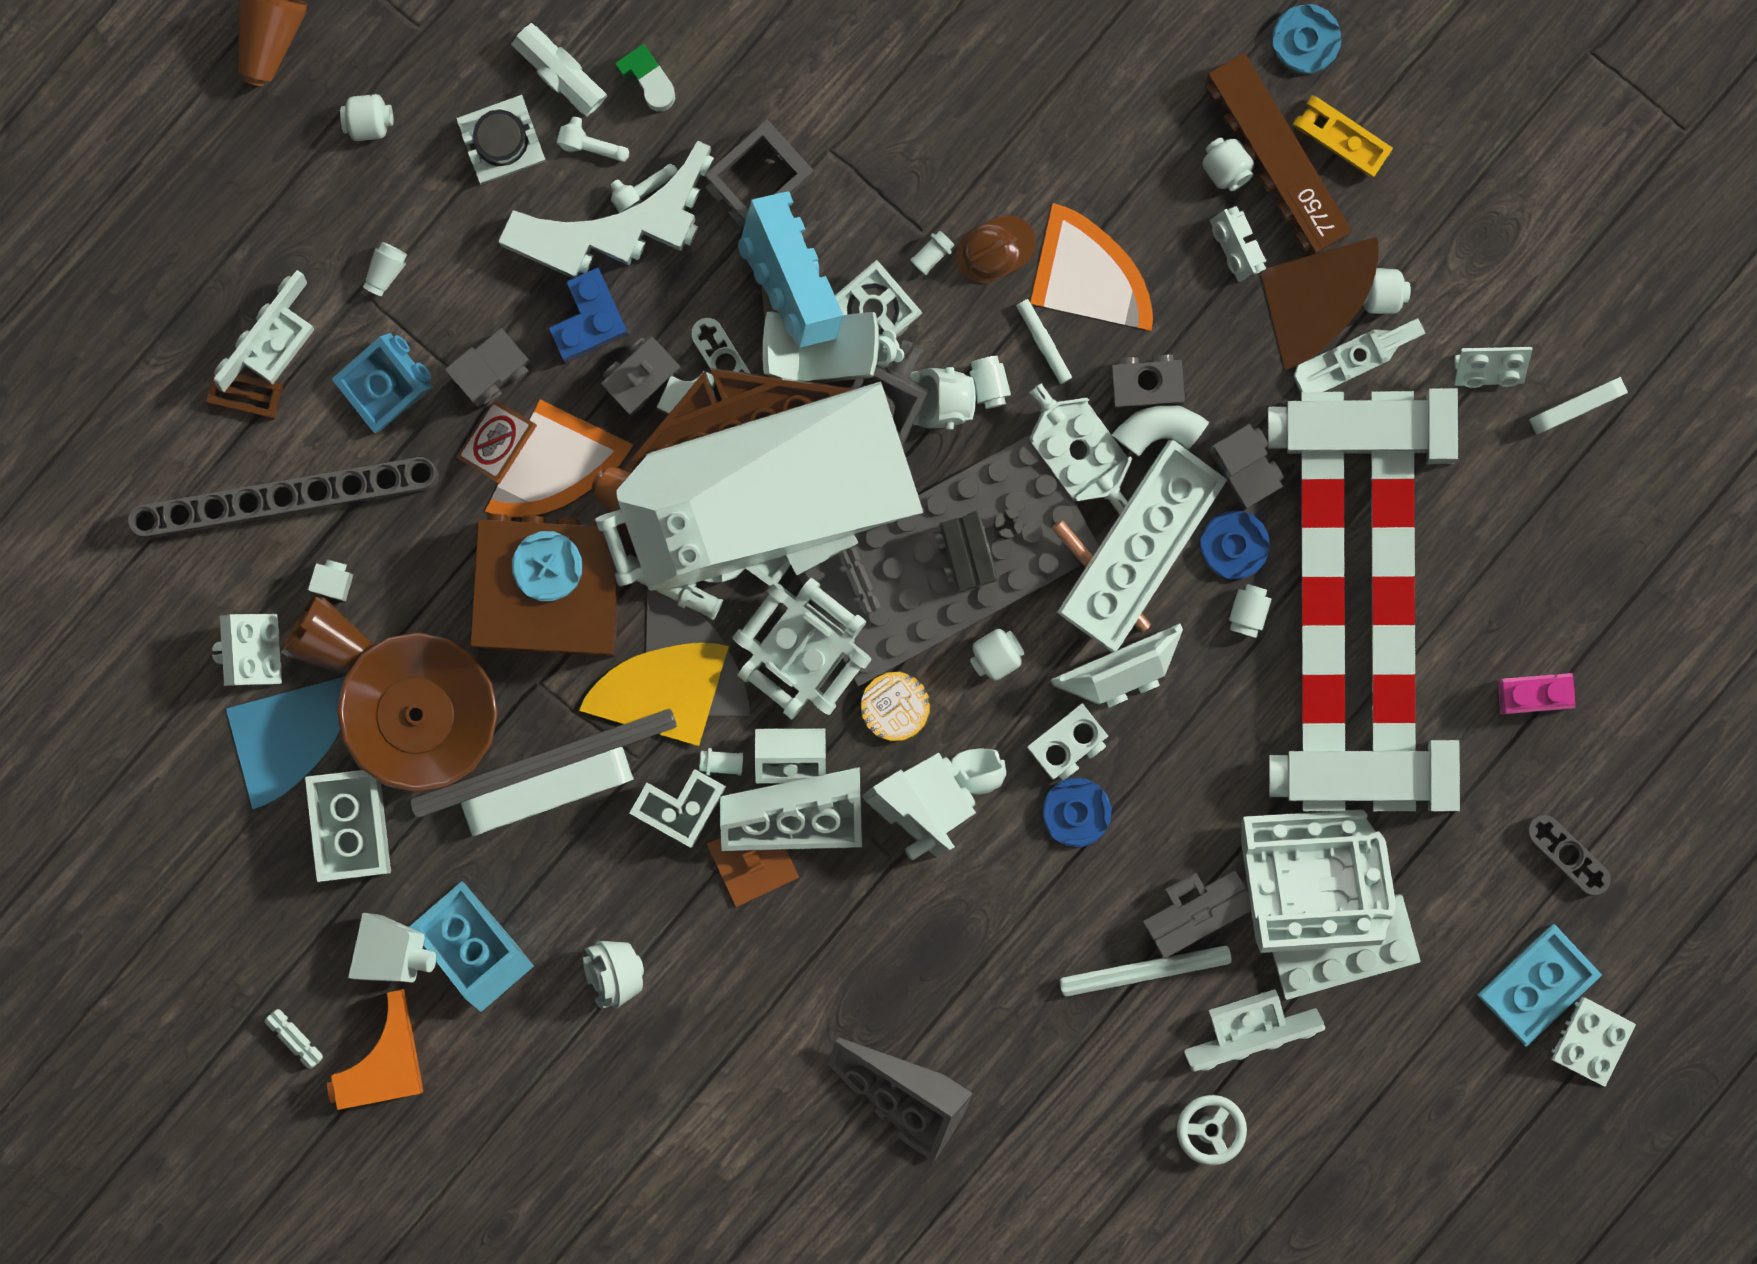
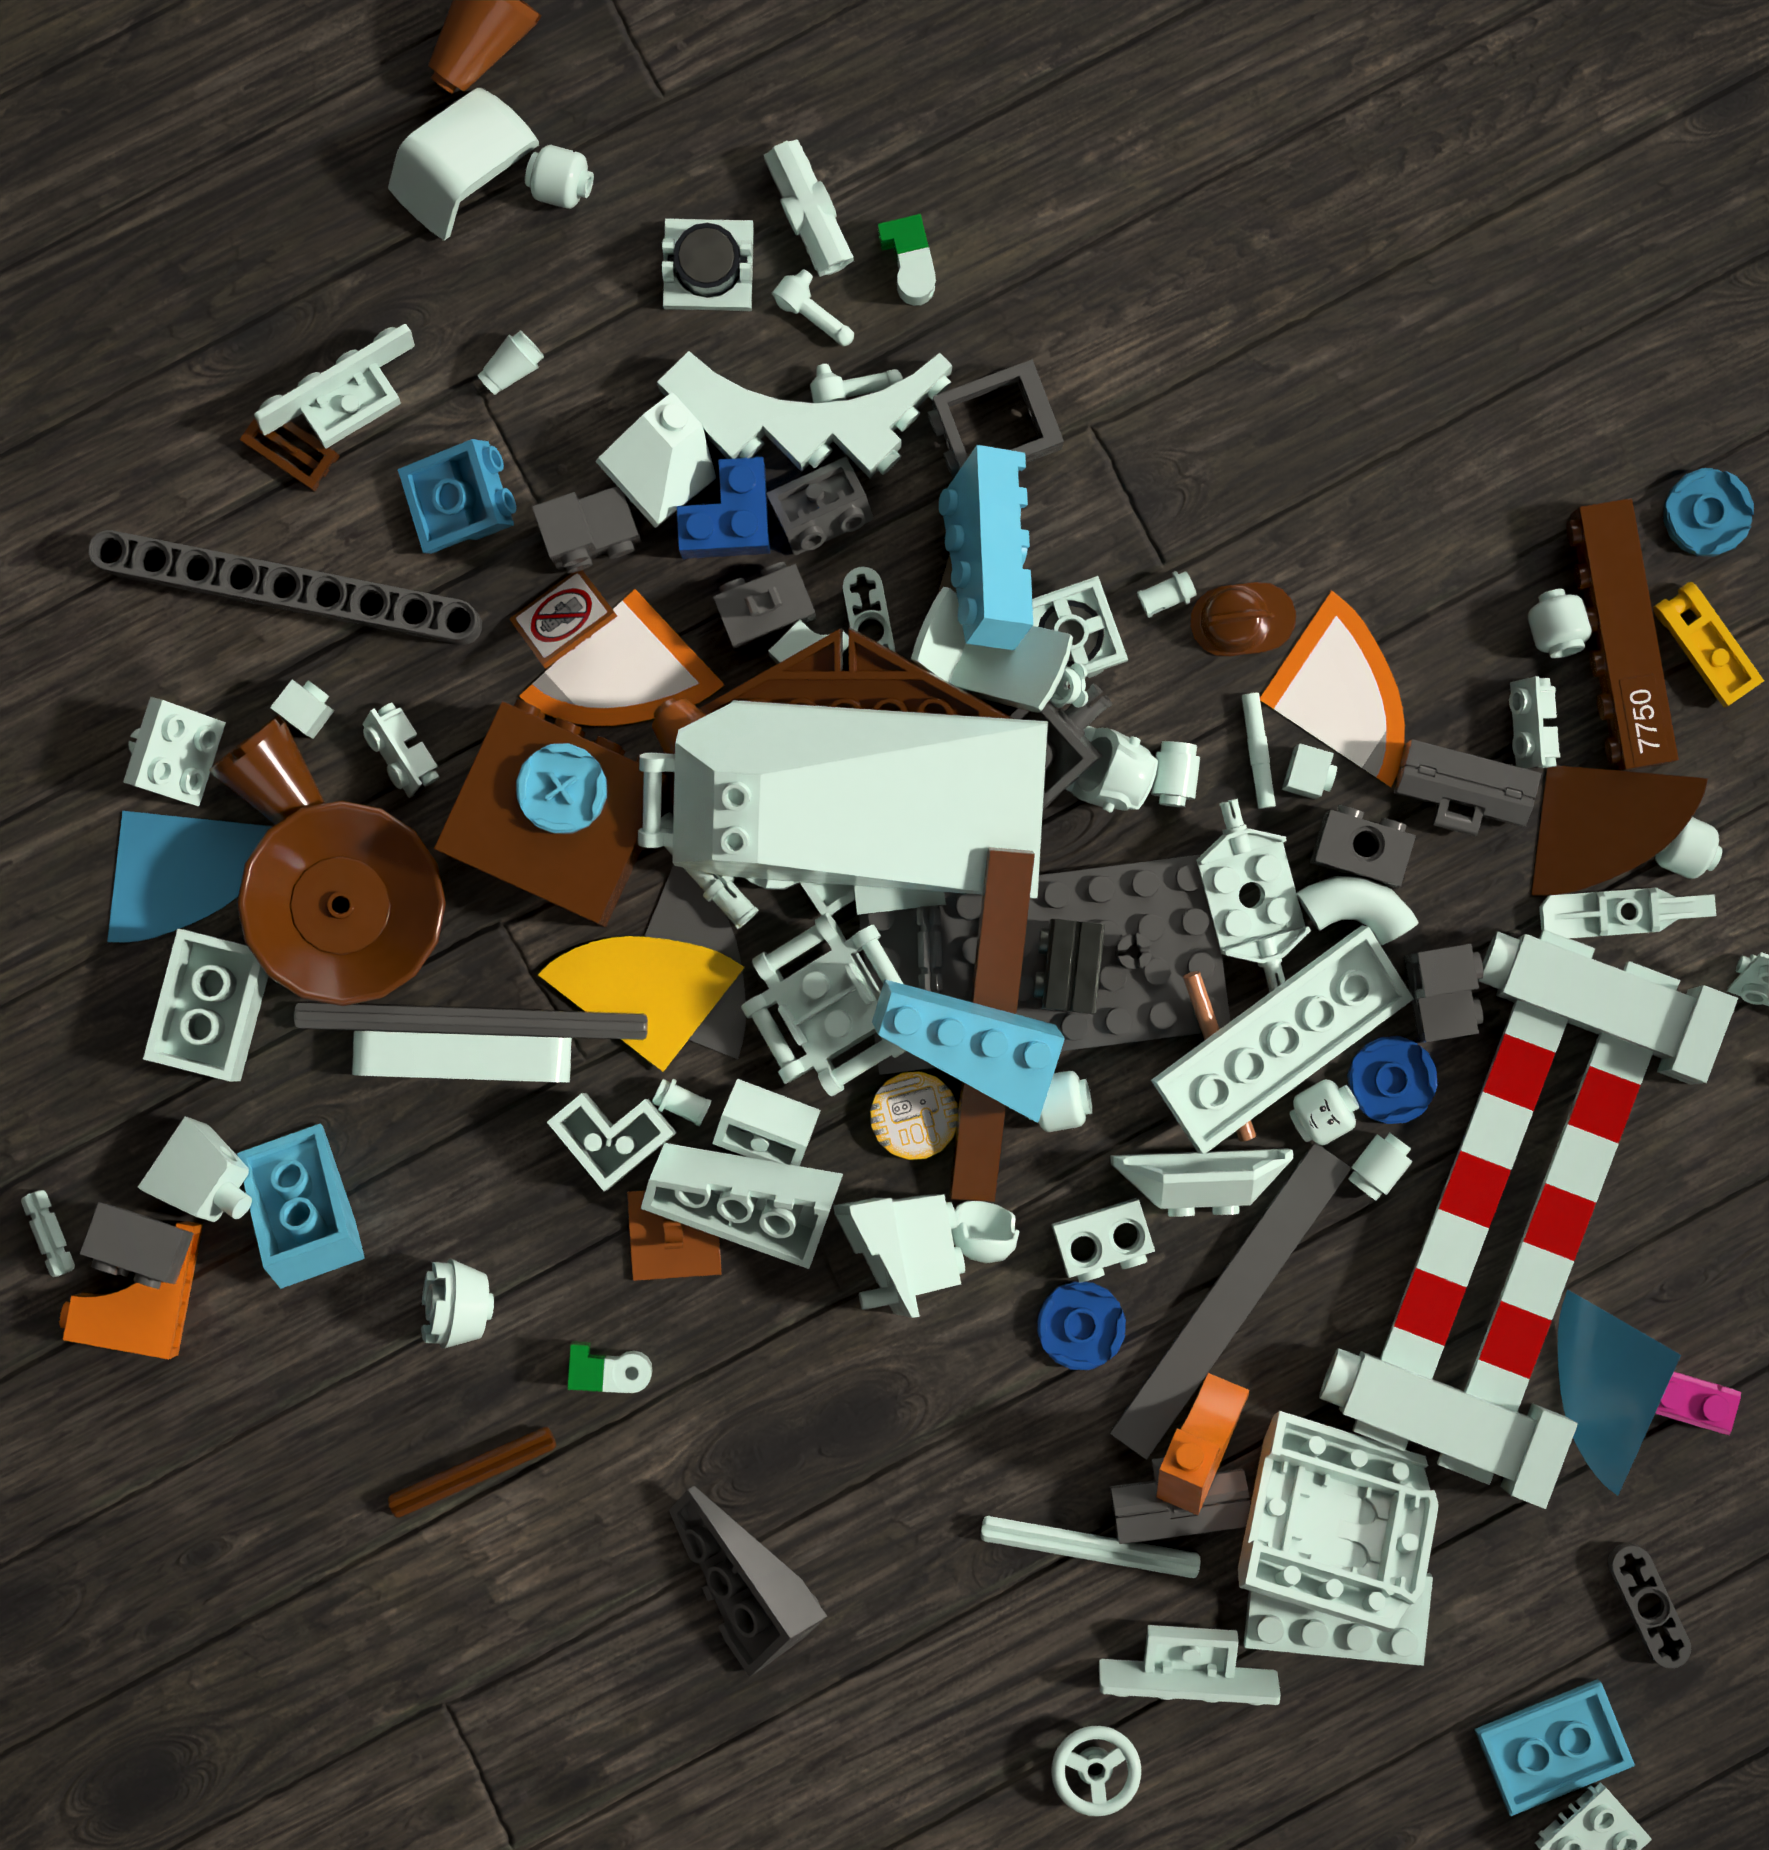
camera: 25 degrees right, 0 degrees up
none -> dark grey brick [80,1202,194,1289]
none -> light aqua hinge [362,703,440,798]
none -> reddish brown axle [387,1427,556,1518]
none -> light aqua piece [388,88,539,240]
none -> leg [568,1341,653,1393]
none -> light aqua slope [595,392,716,528]
none -> dark grey bracket [766,457,874,555]
none -> medium azure wedge [872,979,1065,1123]
none -> reddish brown tile [949,847,1035,1202]
none -> dark grey tile [1109,1142,1351,1460]
none -> orange arch [1156,1373,1250,1515]
none -> light aqua plate [1282,743,1337,800]
none -> light aqua head [1289,1079,1359,1145]
none -> dark grey piece [1394,739,1542,837]
none -> dark azure sticker [1558,1289,1681,1496]

